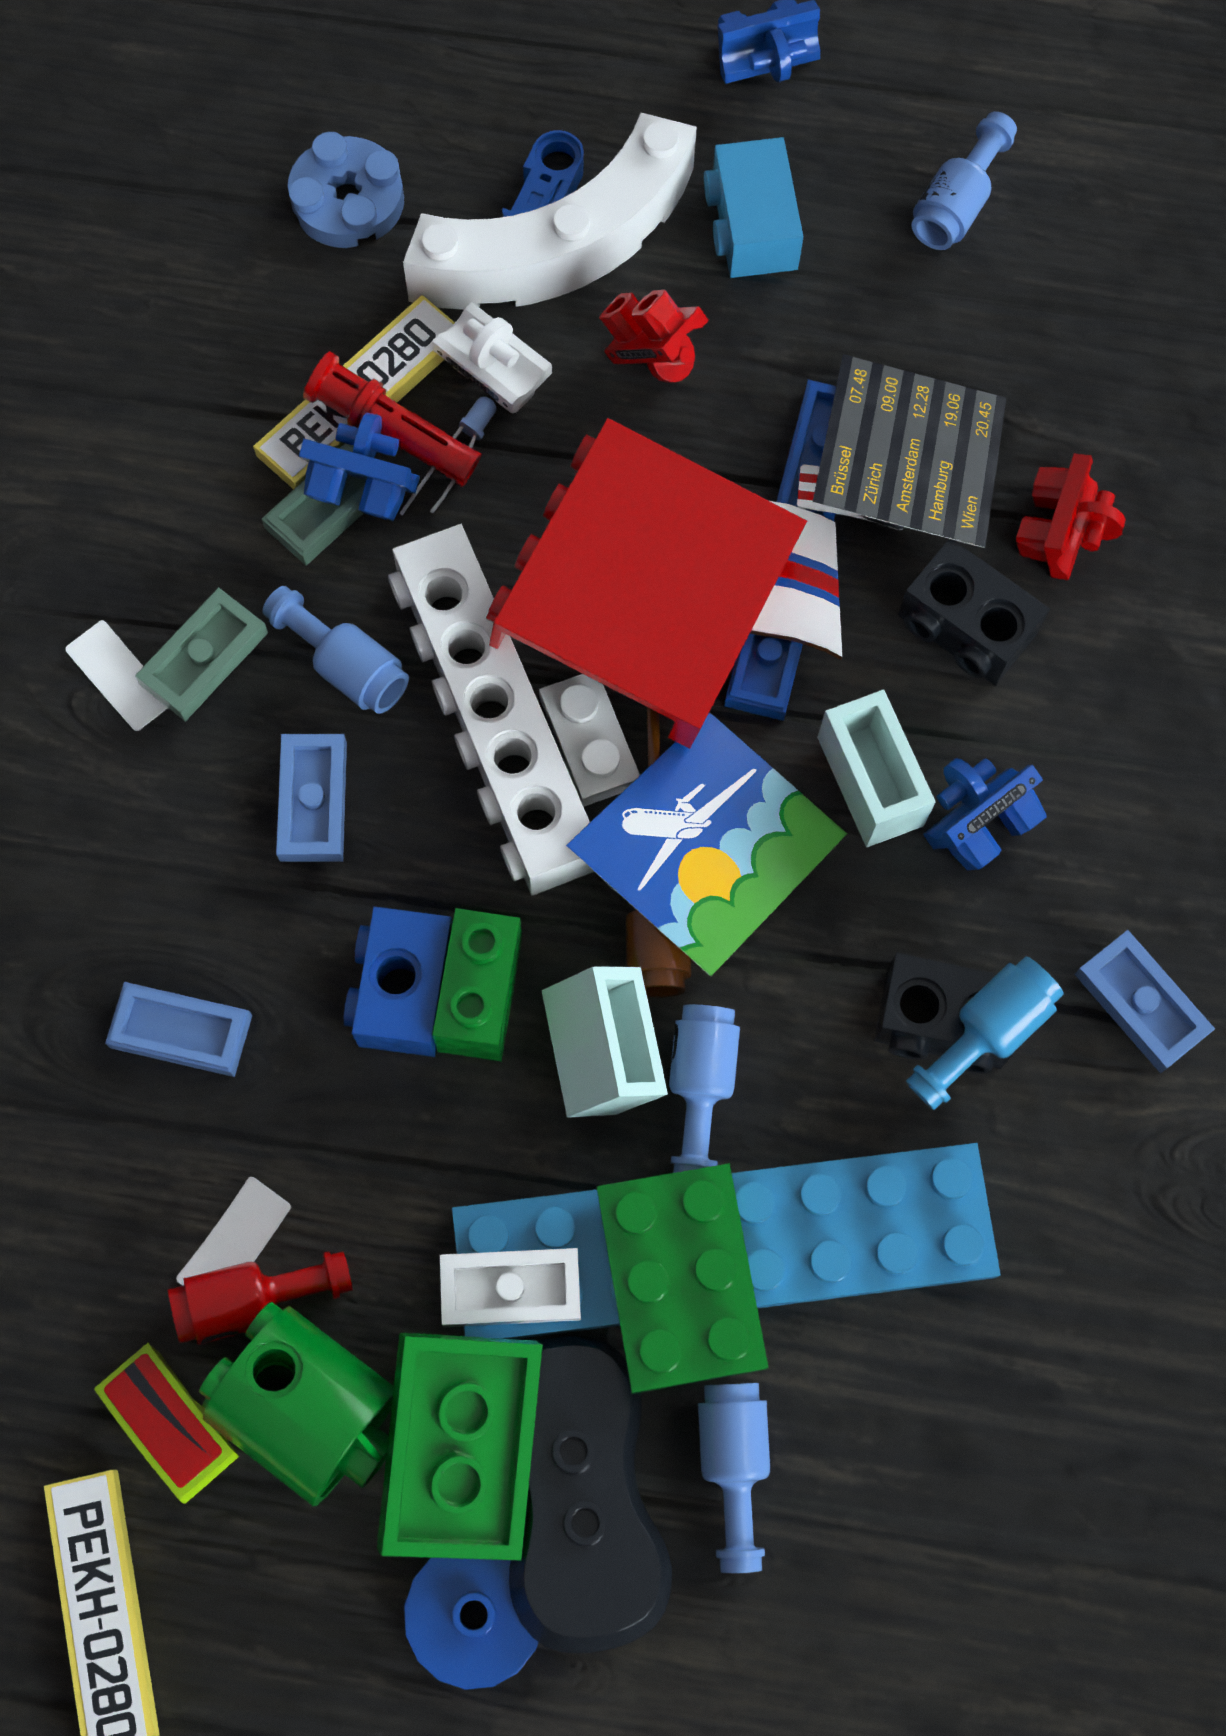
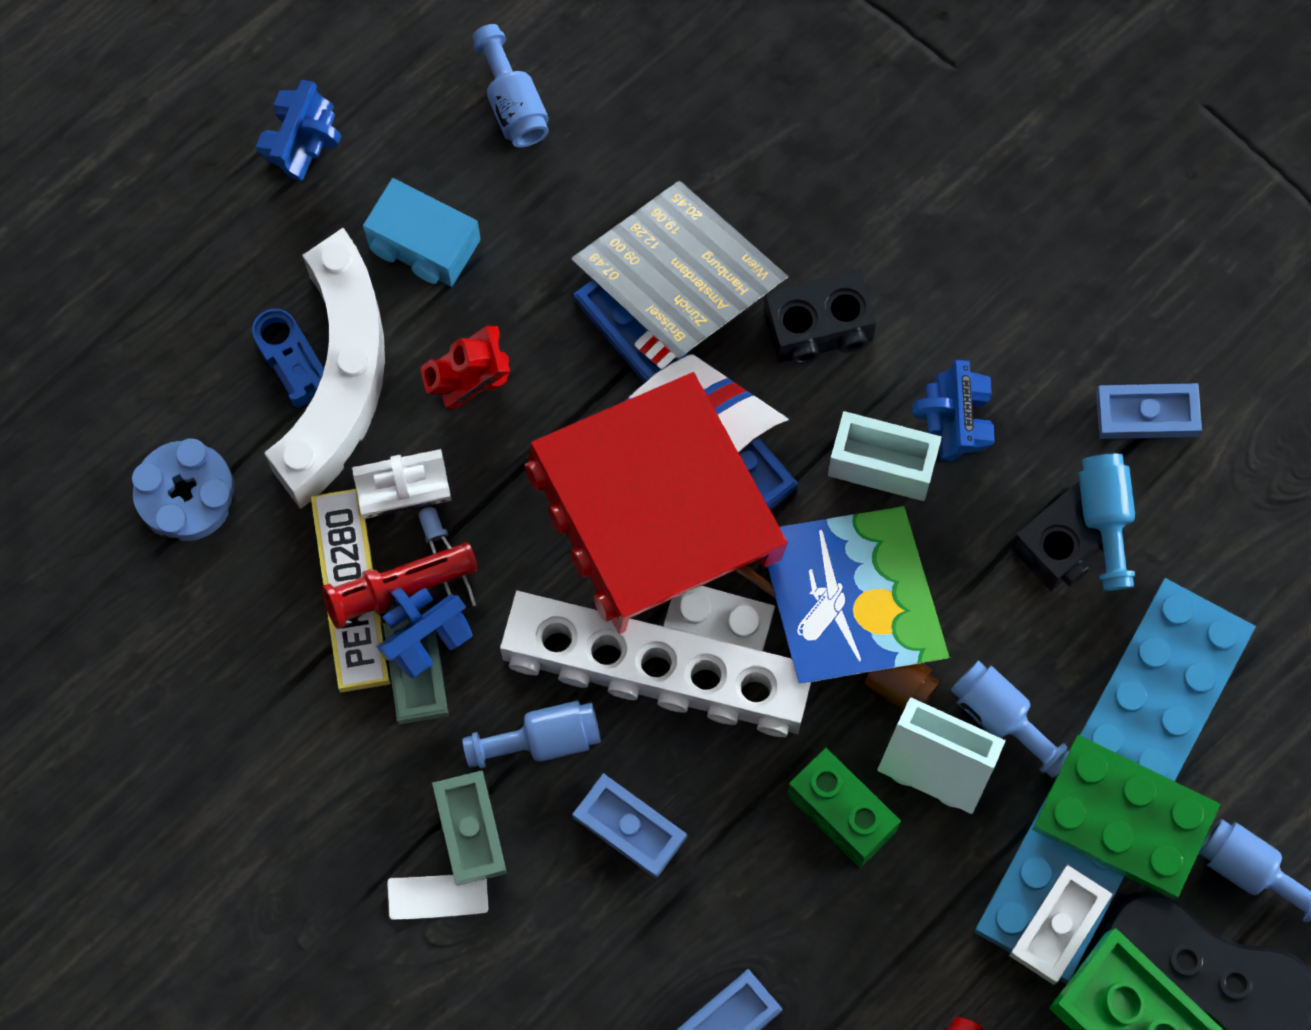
camera: 50 degrees left, 0 degrees up
blue brick [344,907,453,1057] -> none
red hips [1016,453,1126,580] -> none

